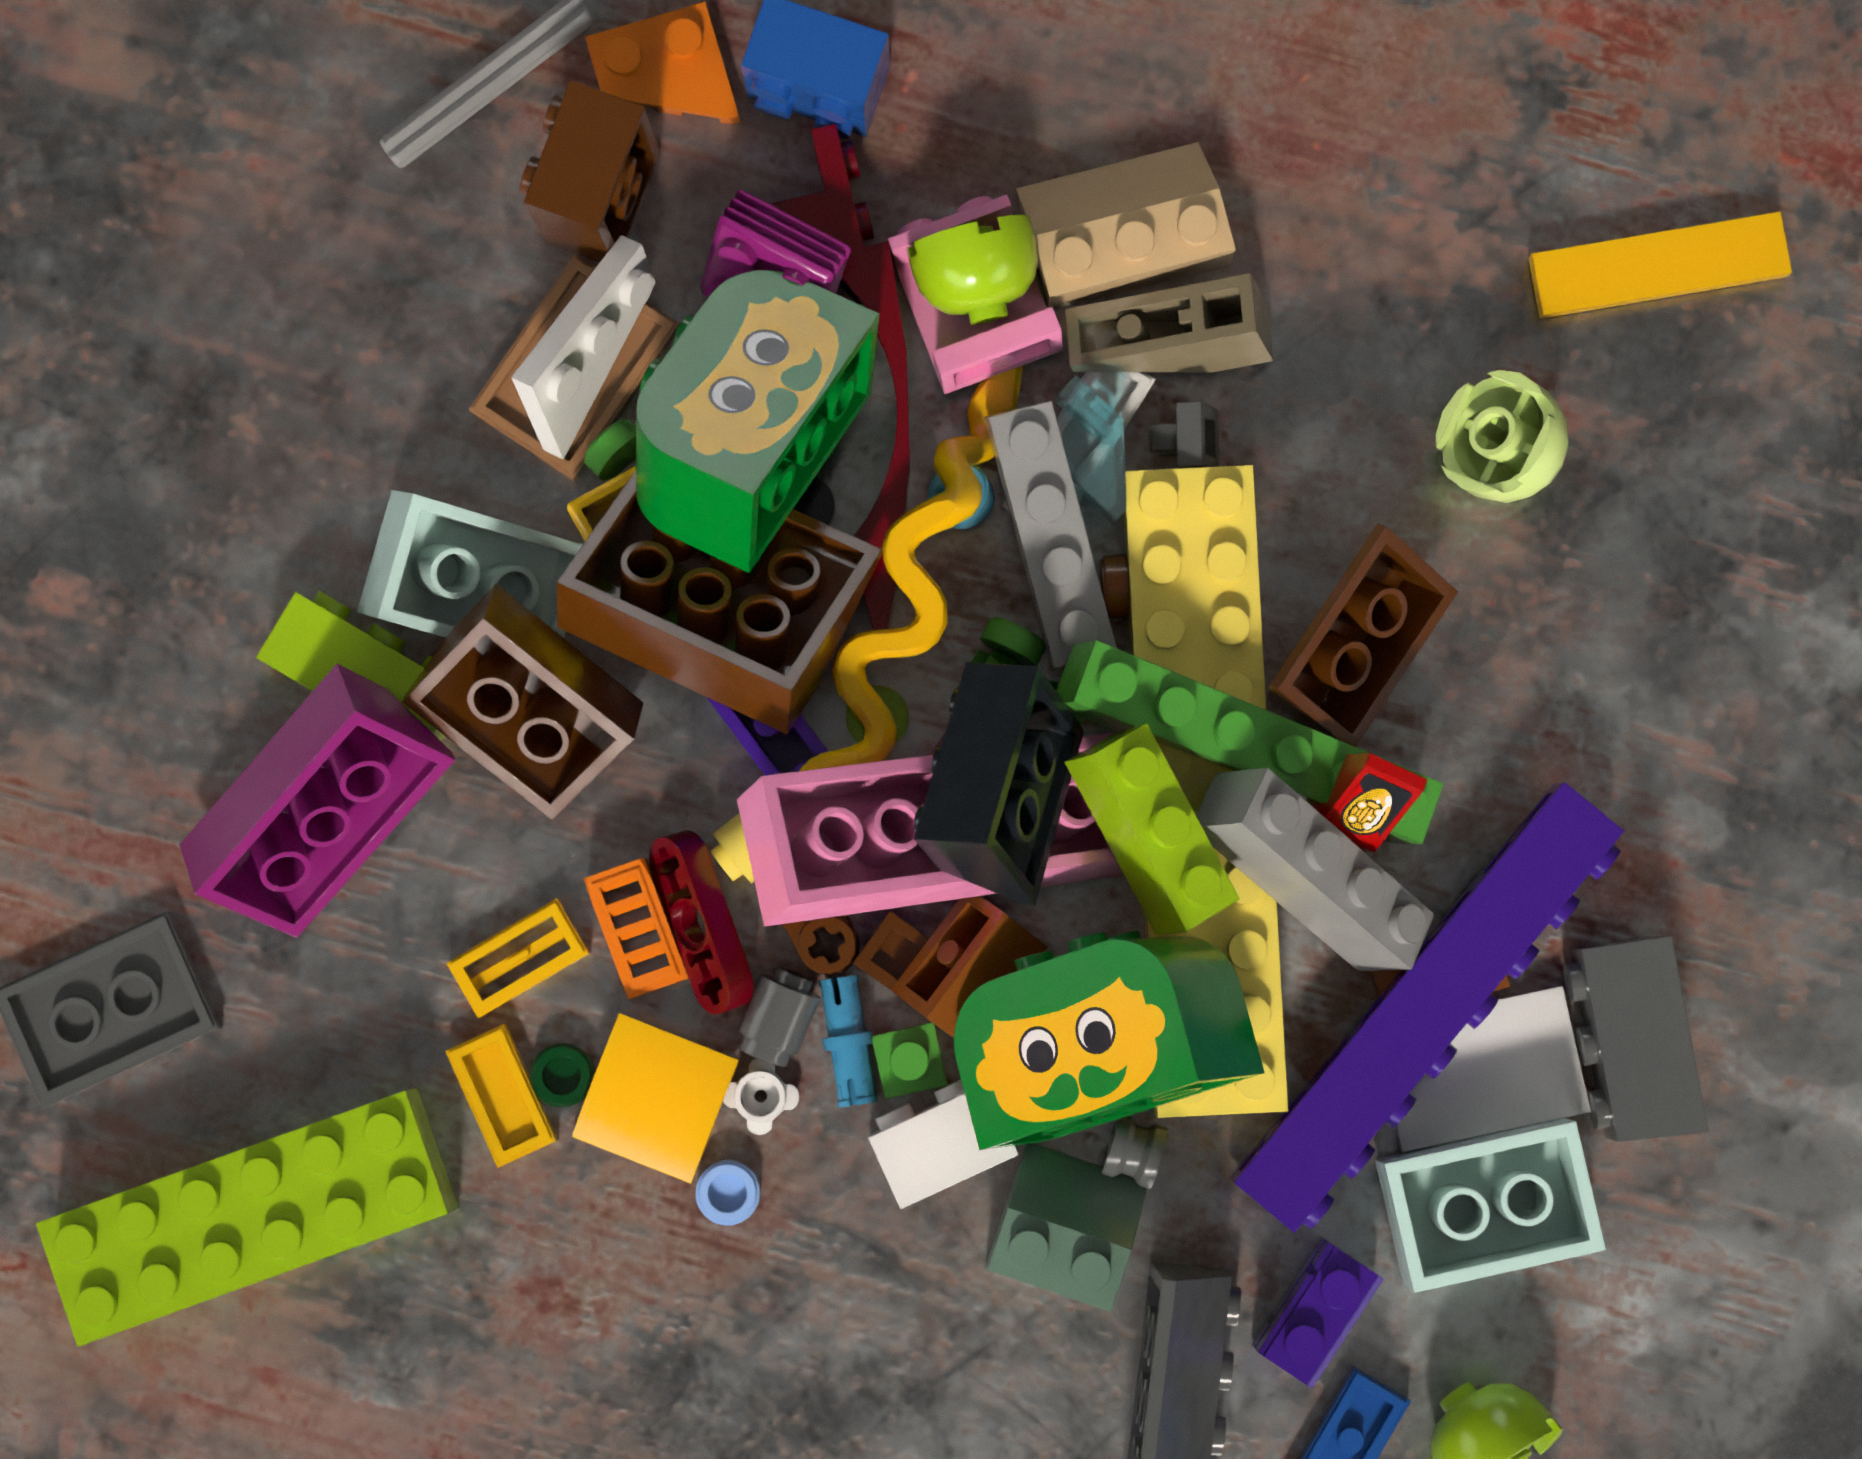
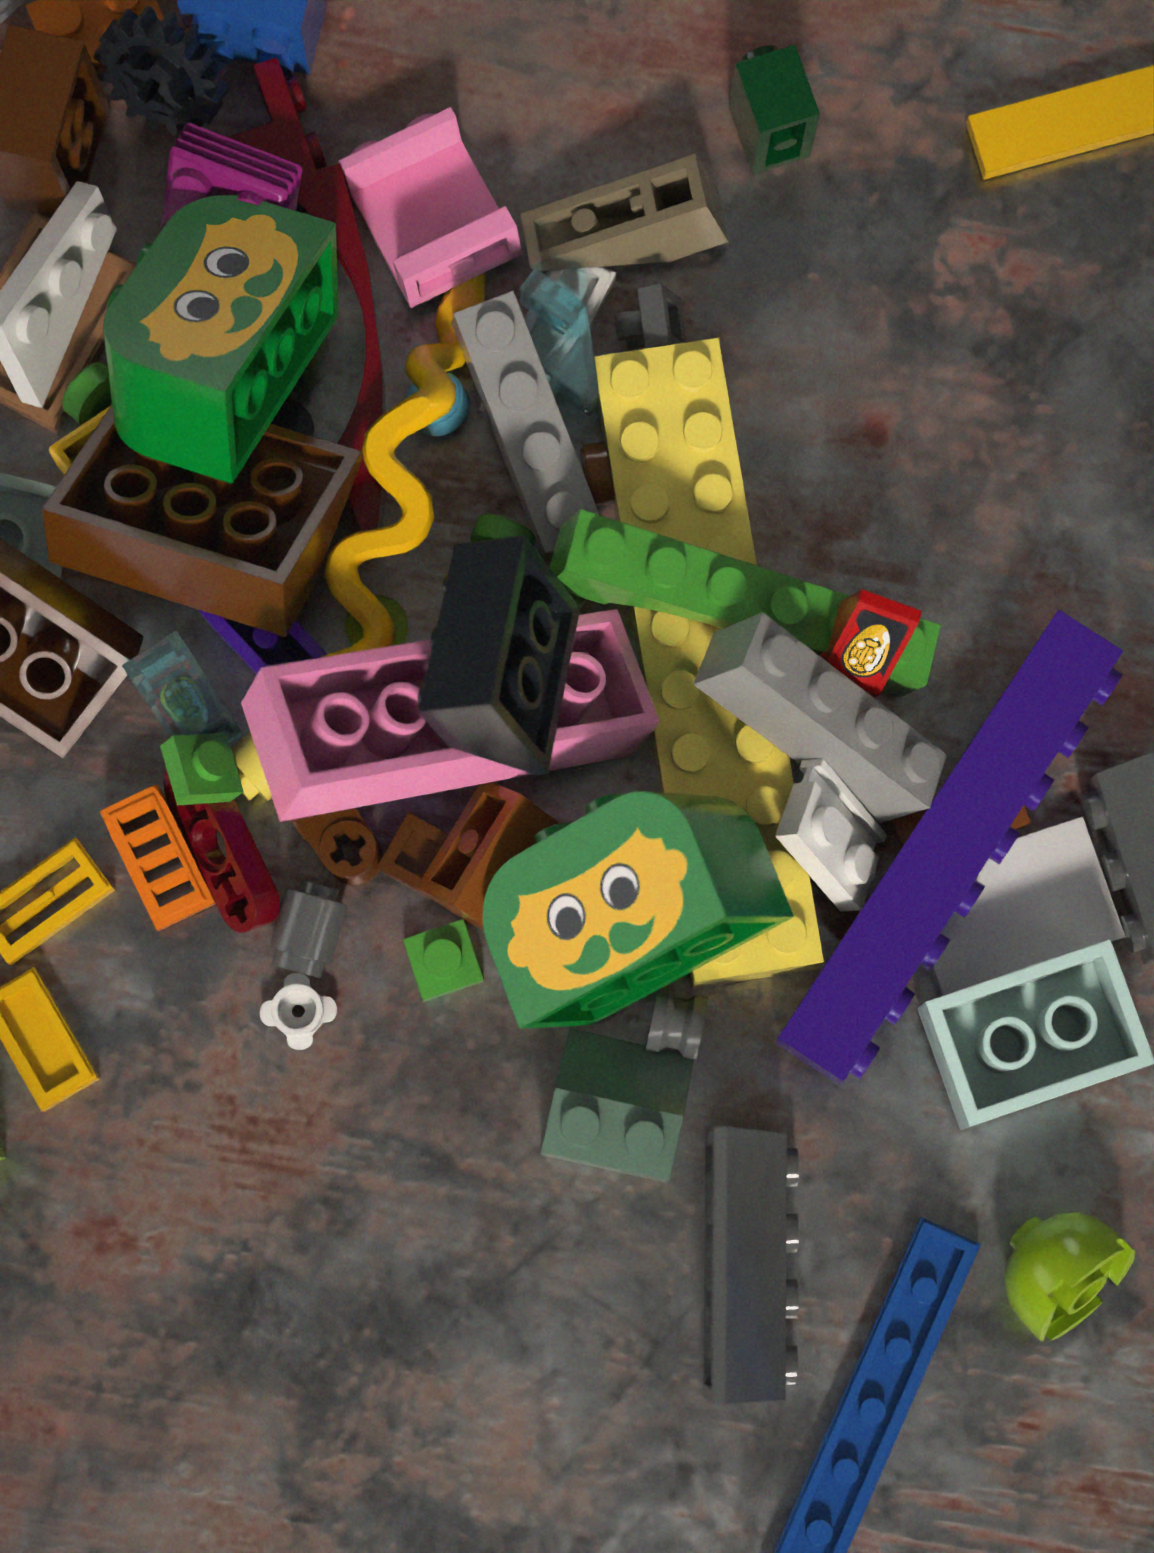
camera: 10 degrees left, 5 degrees down
dark green tile [530,1043,596,1108] -> none
yellow slope [572,1013,739,1184] -> none
light blue tile [696,1160,761,1225] -> none
dark azure pin [818,974,878,1108] -> none
white brick [868,1079,1018,1209] -> none
lime cylinder [906,214,1038,325] -> none
tan slope [1016,142,1236,310] -> none
lime brick [1065,723,1240,935] -> none
dark purple brick [1252,1237,1384,1389] -> none
reddish brown slope [1268,523,1458,747] -> none
yellowish green cylinder [1435,370,1568,503] -> none
none -> black gear [94,6,230,136]
none -> clear light blue slope [122,630,244,743]
none -> bright green plate [160,733,244,805]
none -> dark green brick [729,44,820,175]
none -> white plate [775,758,887,912]

